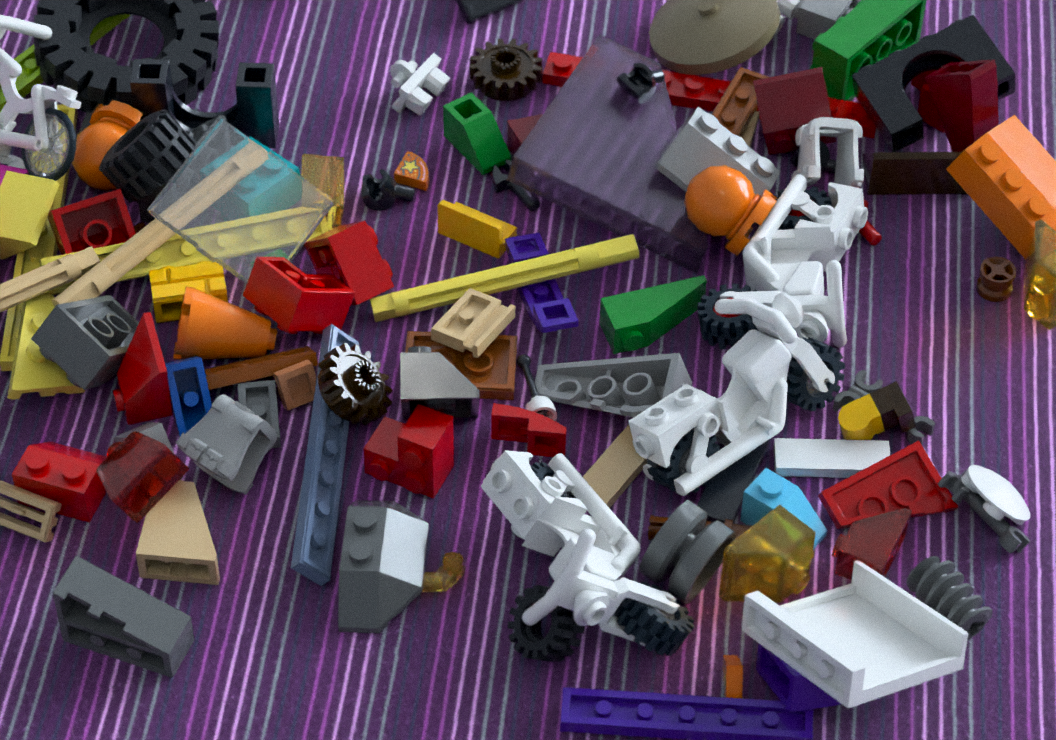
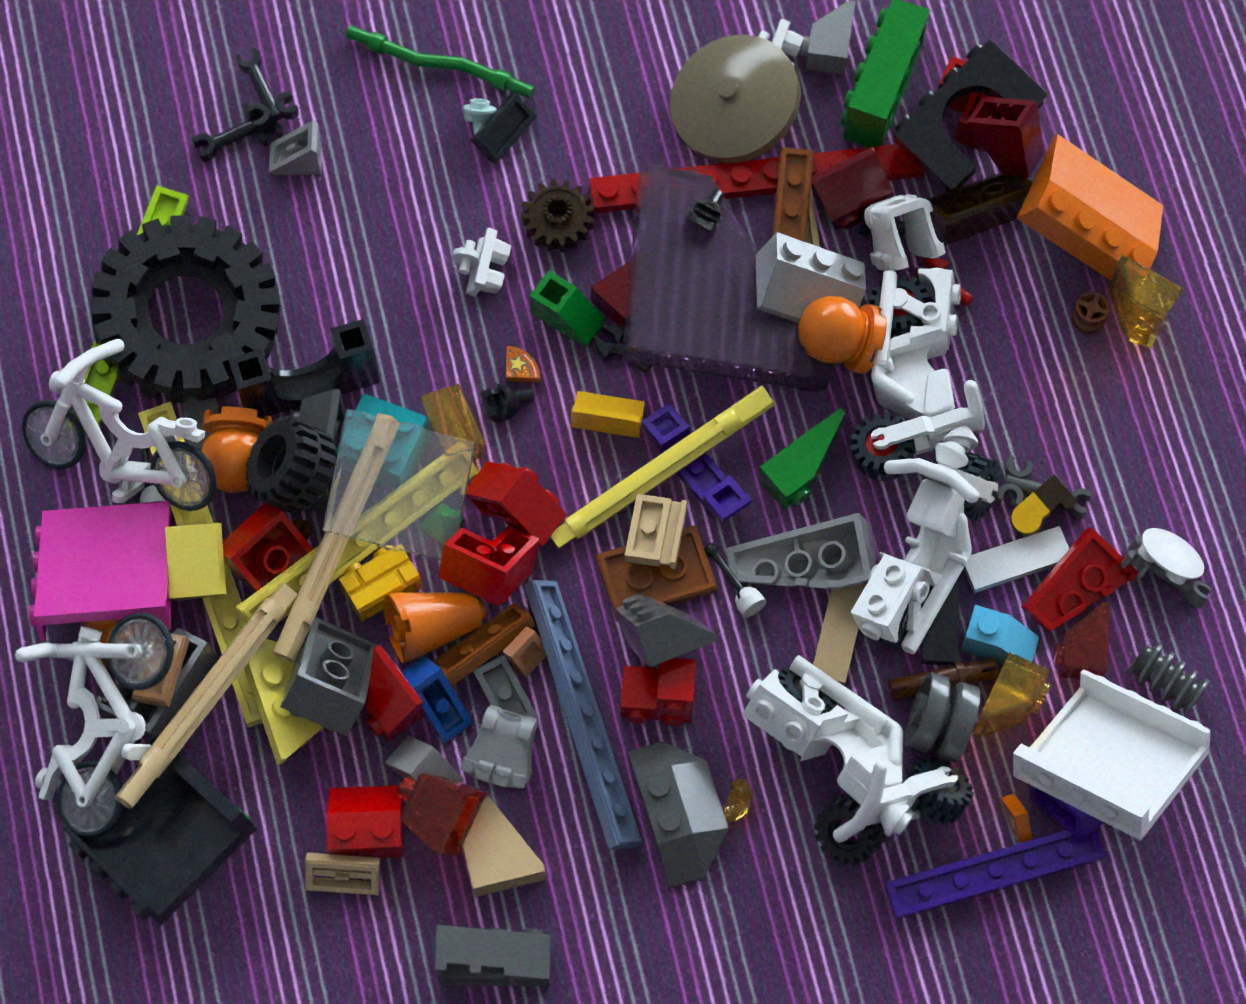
camera: 20 degrees left, 20 degrees up
dark brown gear [317,343,393,425] -> none
red slope [491,403,567,457] -> none

